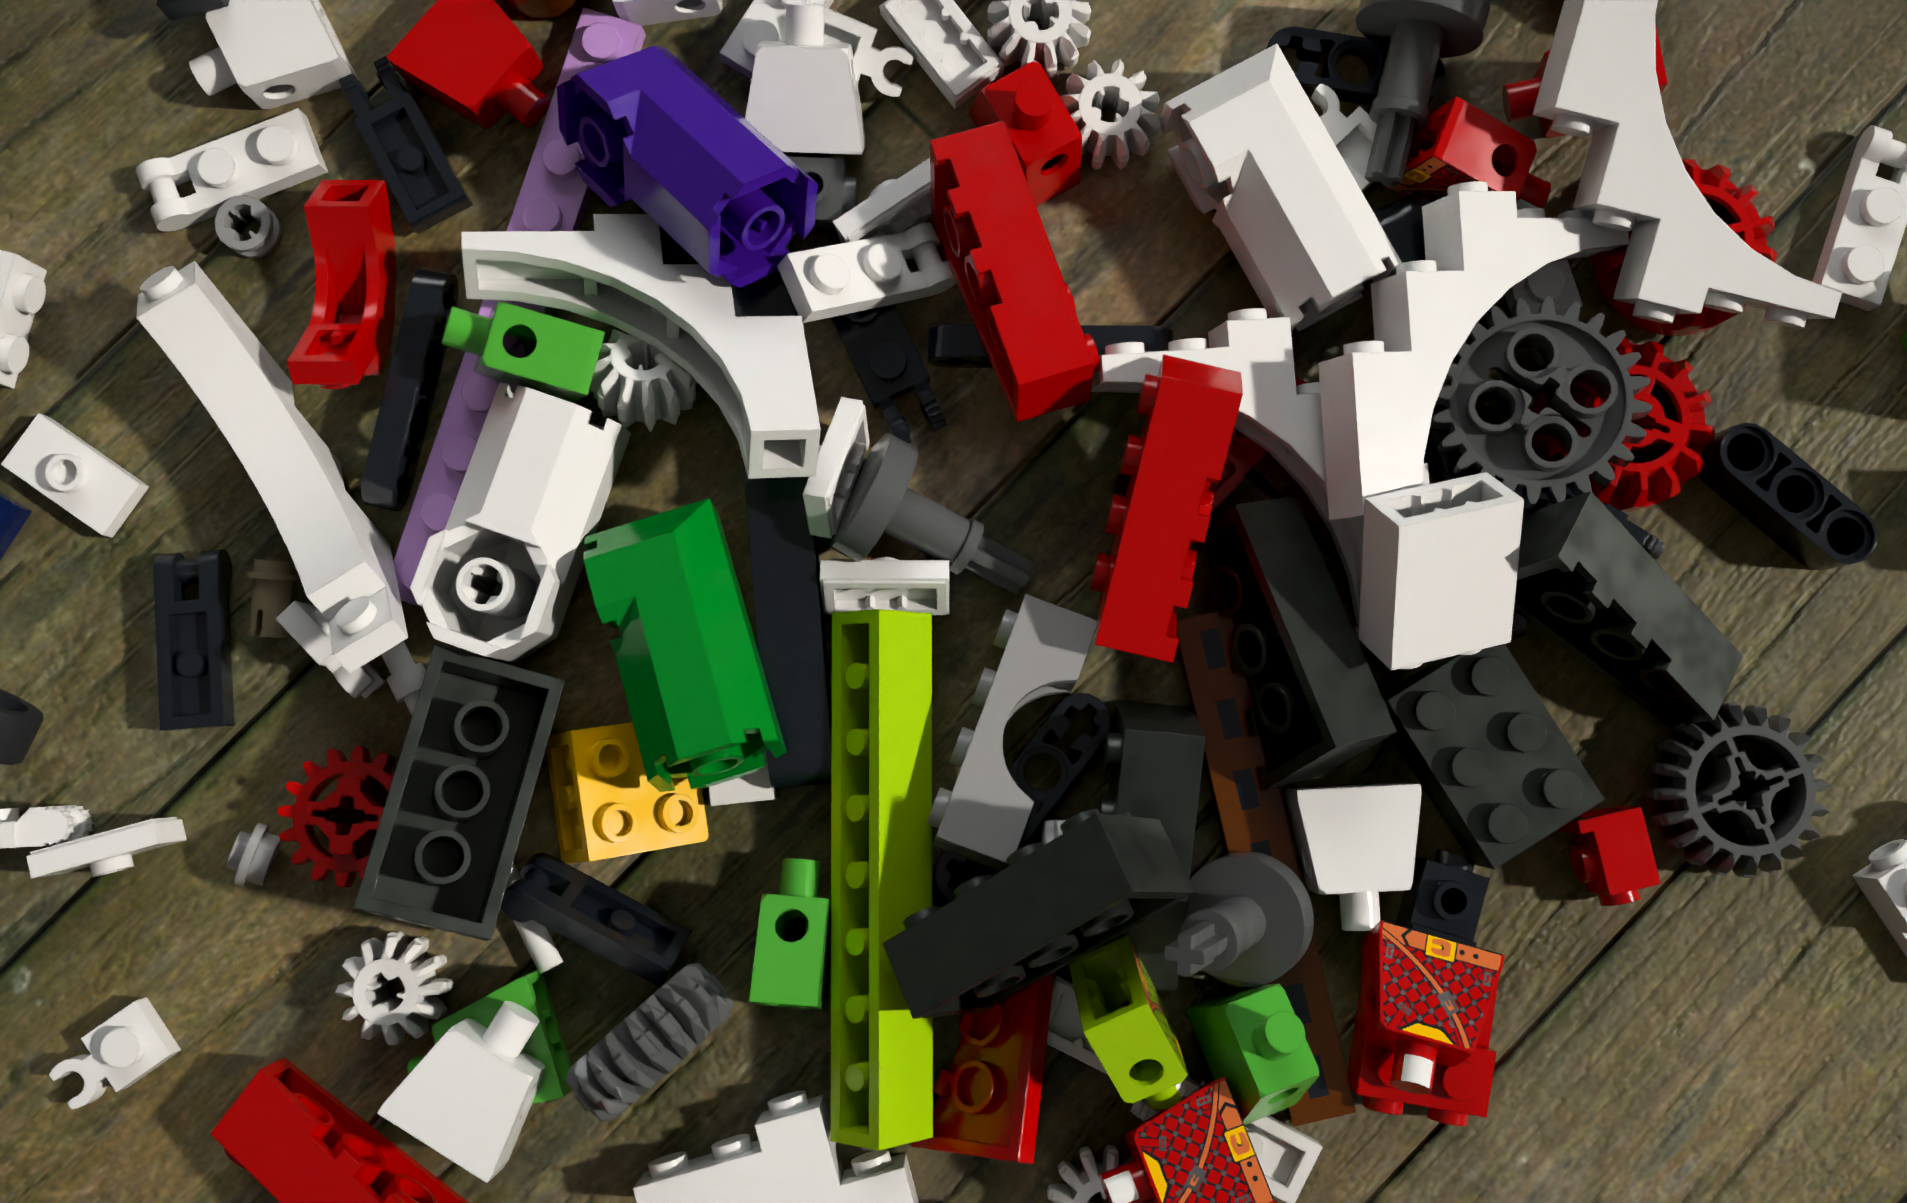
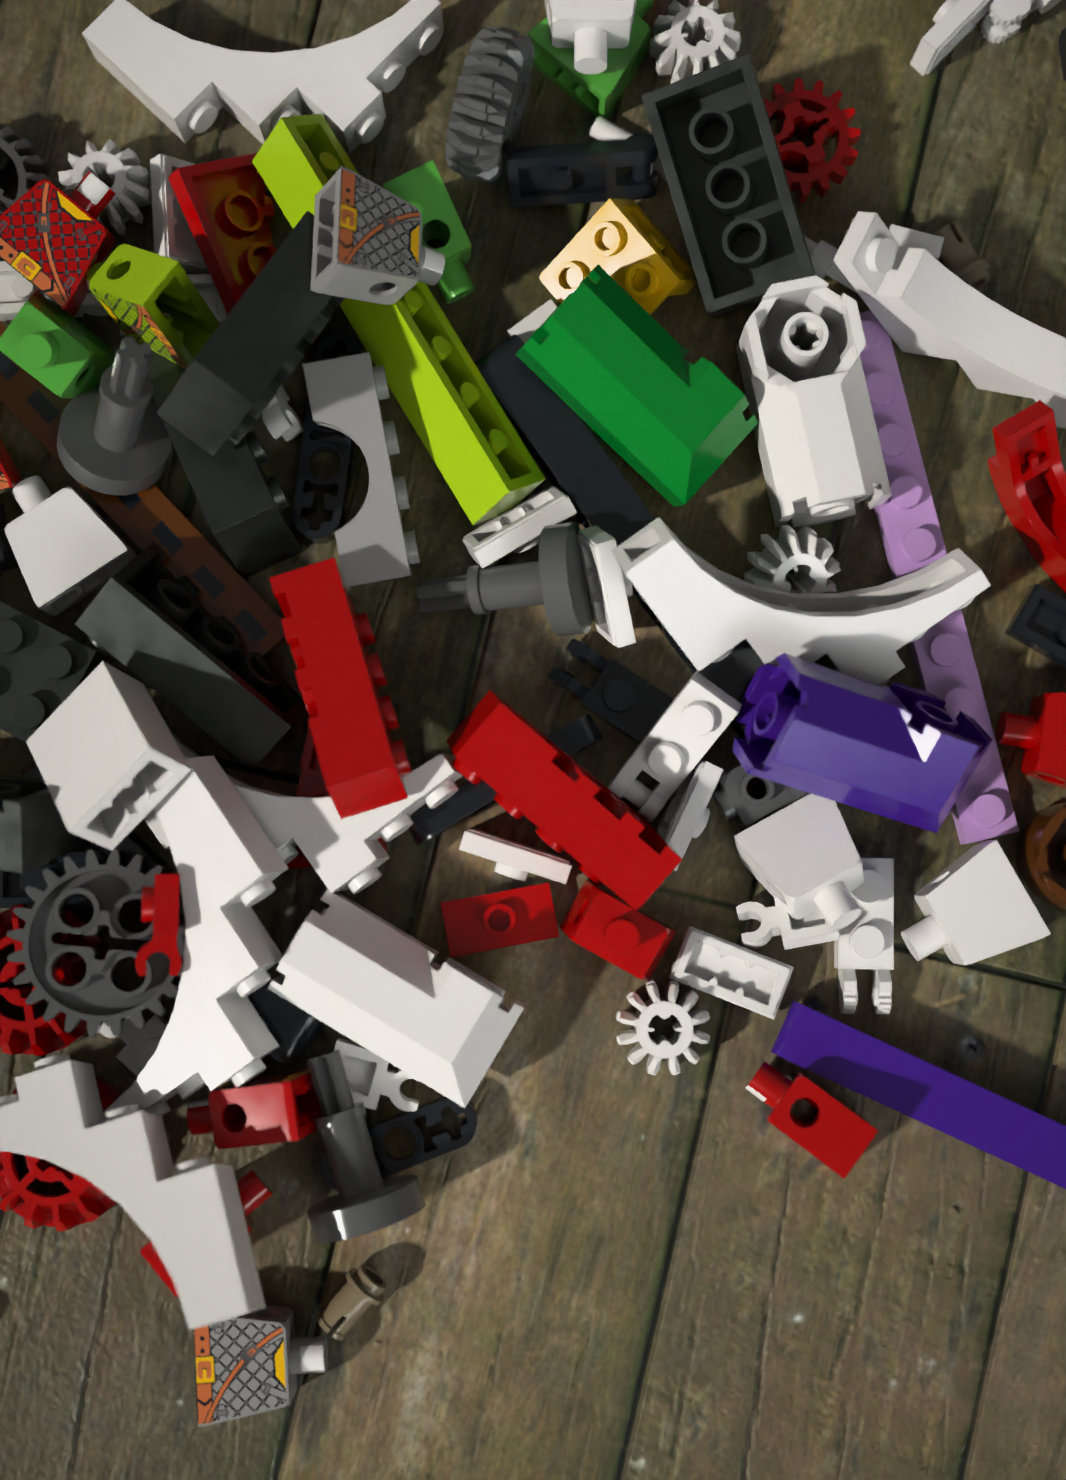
camera: 150 degrees right, 0 degrees up
black plate [153,549,235,731] -> none
light grey plate [226,823,282,888] -> none
black beam [361,267,459,512] -> none
bright green torso [441,301,605,403] -> none
white gear [1060,59,1161,171] -> none
none -> red plate [135,874,181,976]
none -> white plate [150,153,209,274]
none -> light grey torso [310,166,445,305]
none -> red plate [440,882,559,958]
none -> white plate [459,827,572,884]

